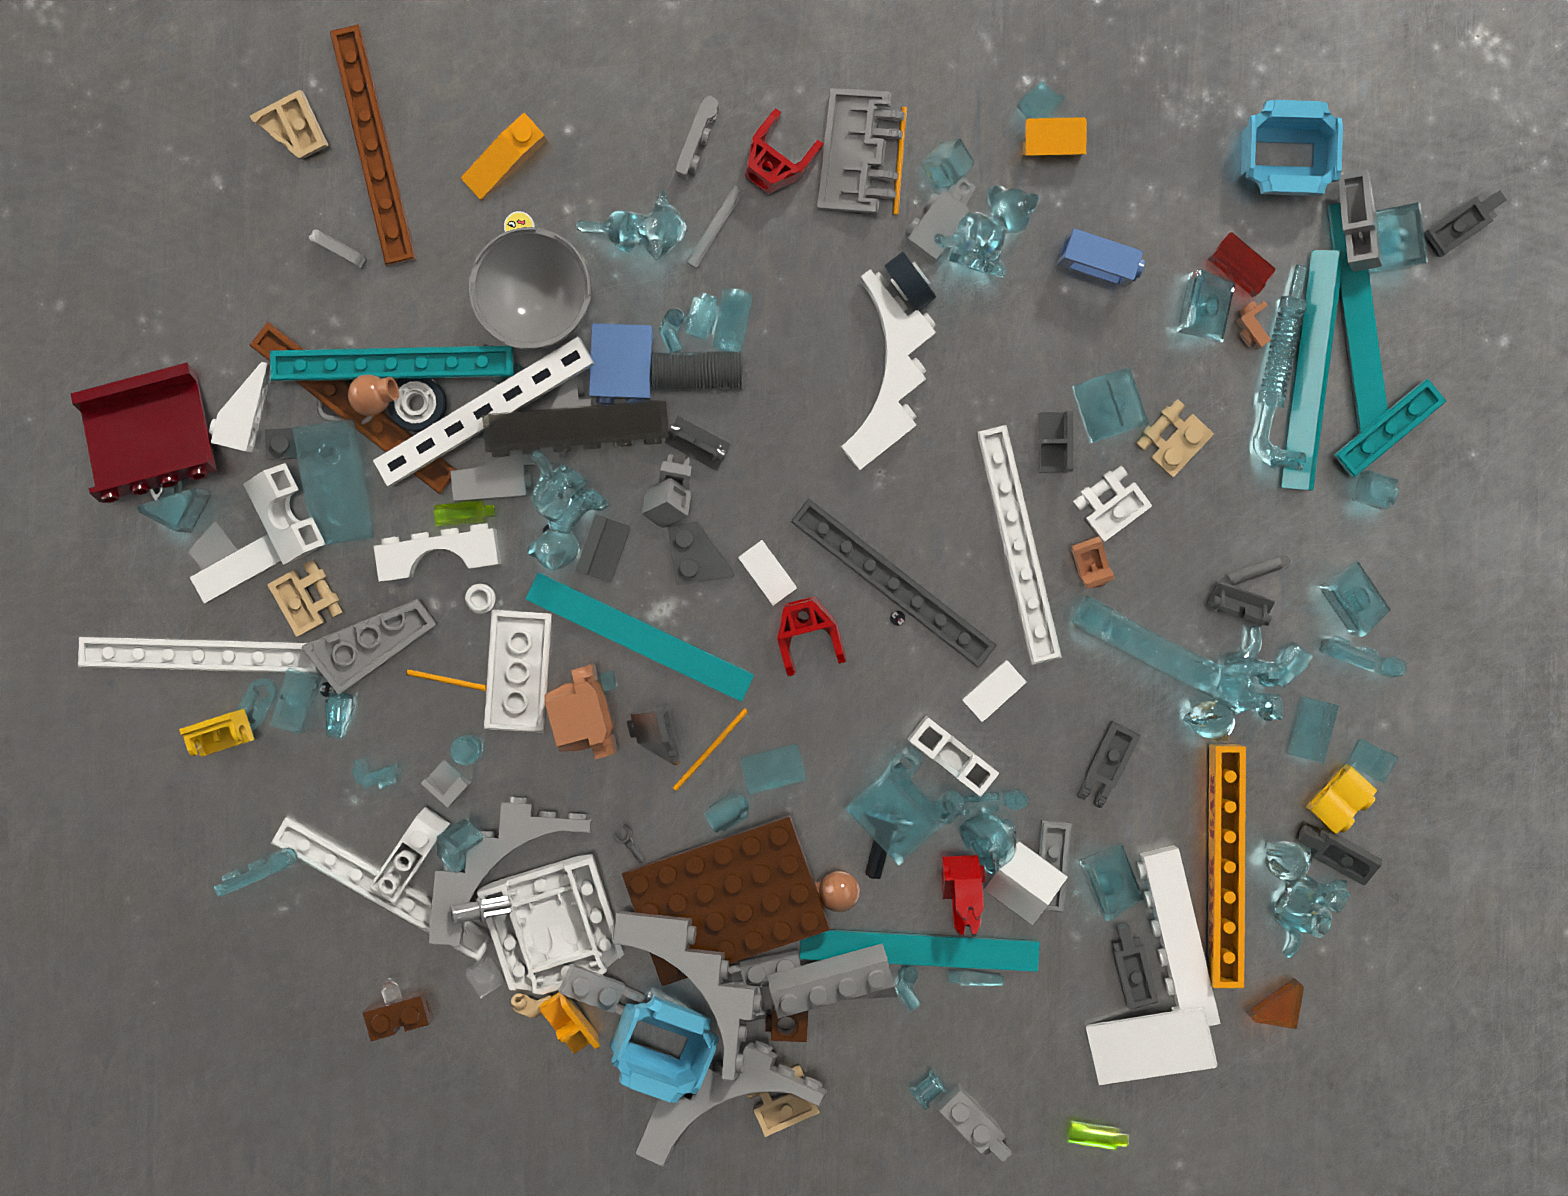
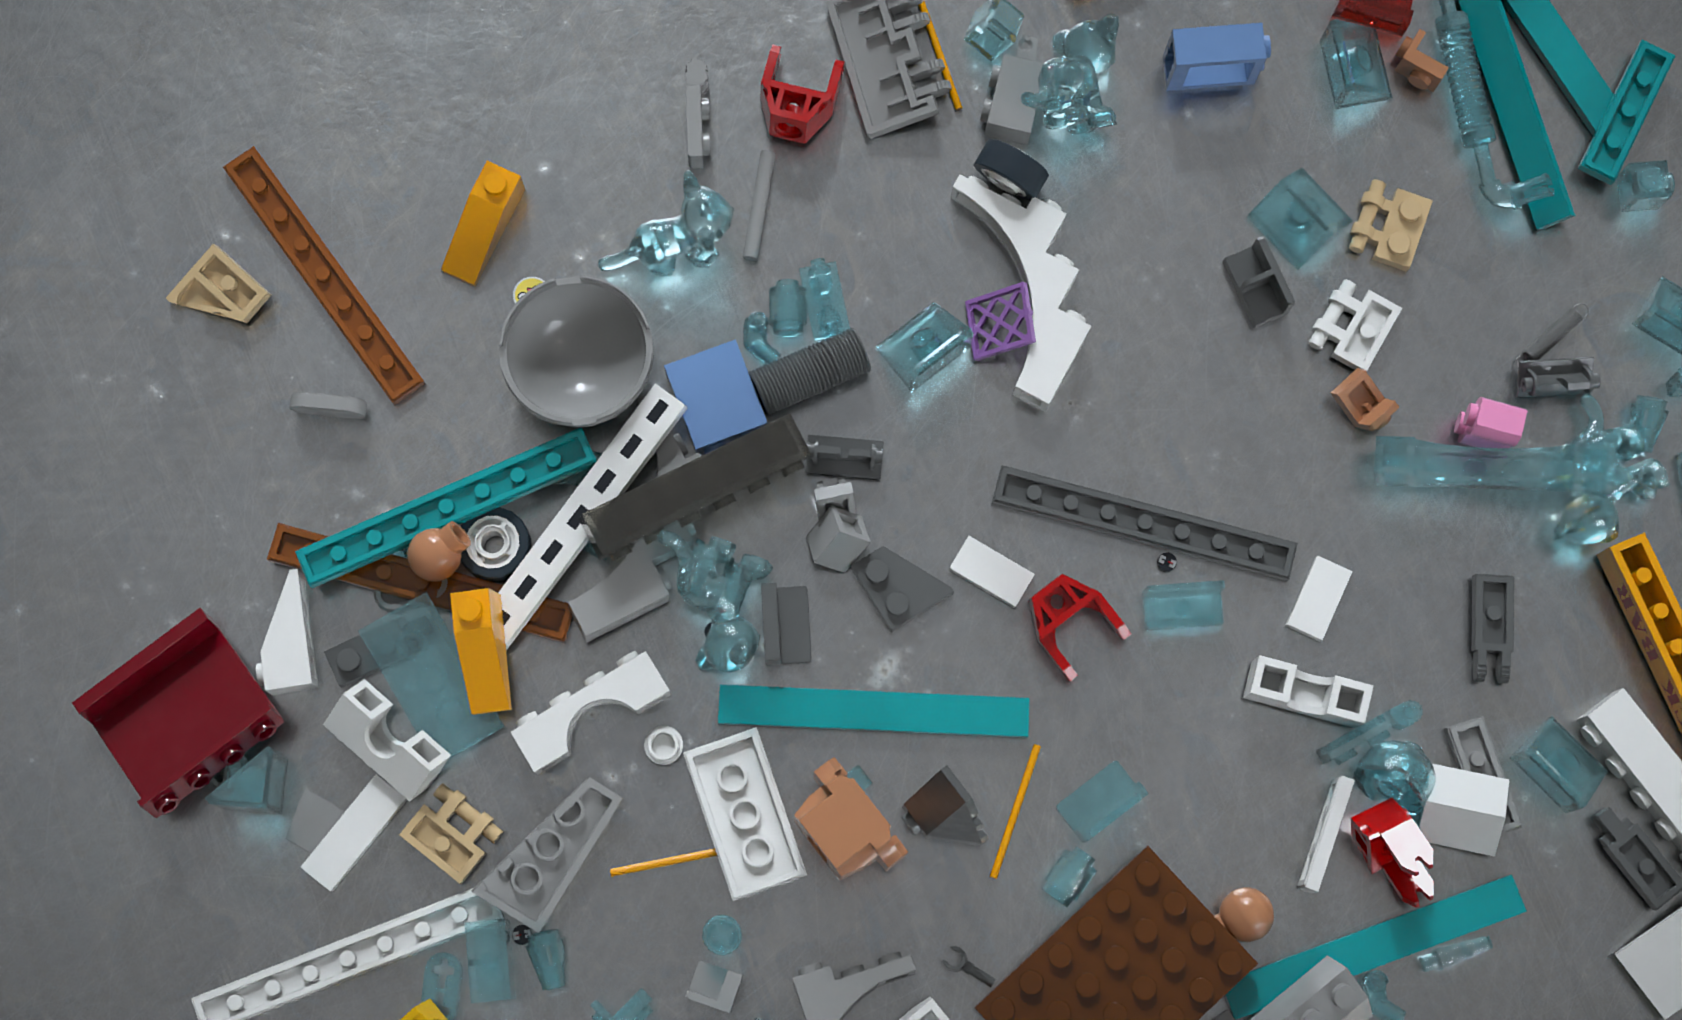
camera: 25 degrees left, 10 degrees down
clear neon green cylinder [434,501,496,526] -> none
clear light blue piece [845,746,965,879] -> none
white tile [976,425,1062,665] -> none
none -> light orange slope [450,588,512,715]
none -> clear light blue slope [875,302,974,392]
none -> medium lavender window [965,282,1036,361]
none -> clear light blue panel [1142,580,1225,631]
none -> white tile [1297,776,1355,893]
none -> bright pink brick [1454,397,1528,455]

